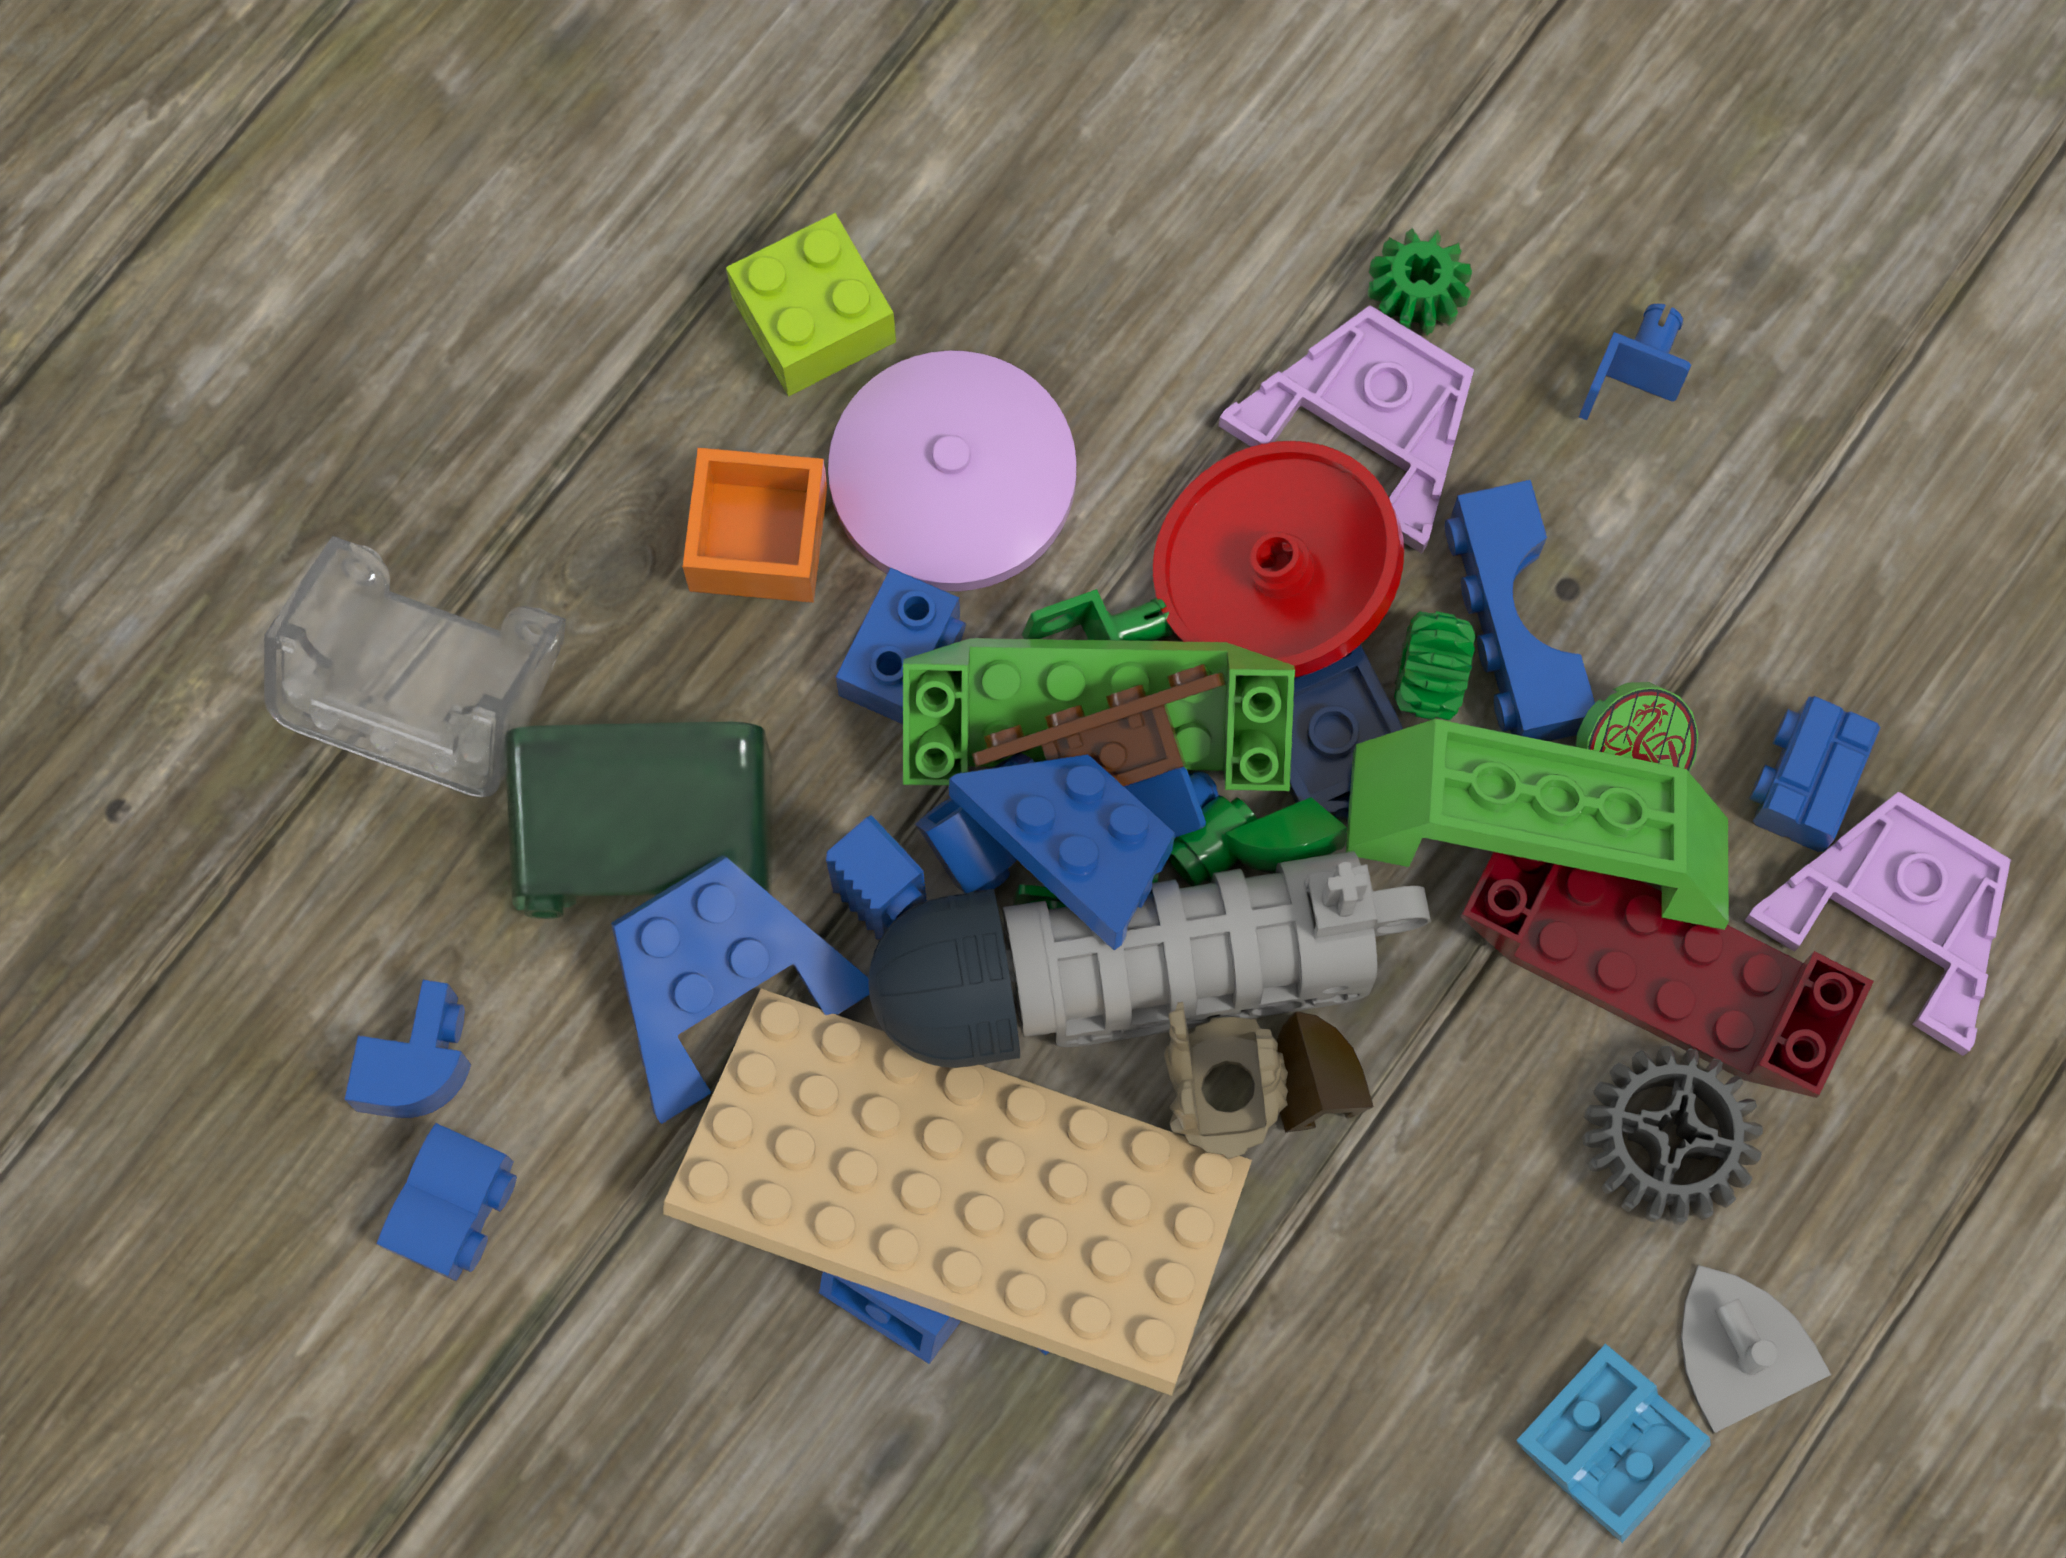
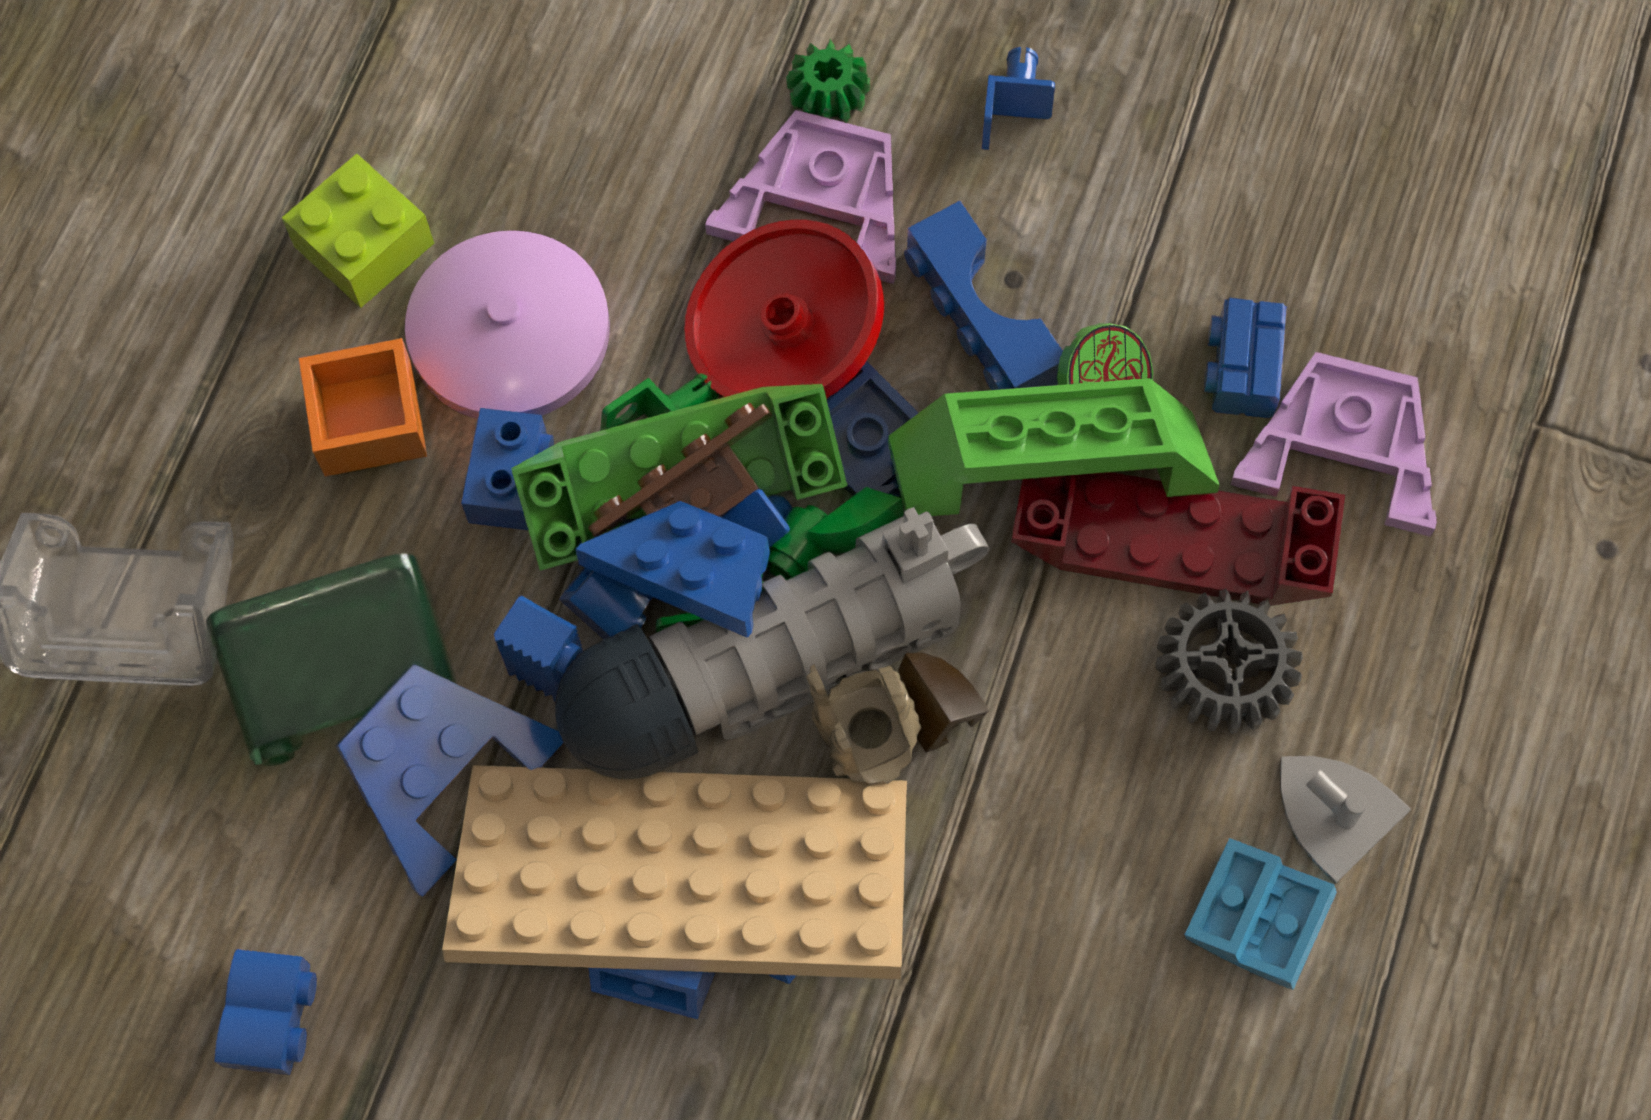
camera: 15 degrees left, 5 degrees down
blue brick [345,980,471,1118] -> none
green gear [1394,611,1475,720] -> none

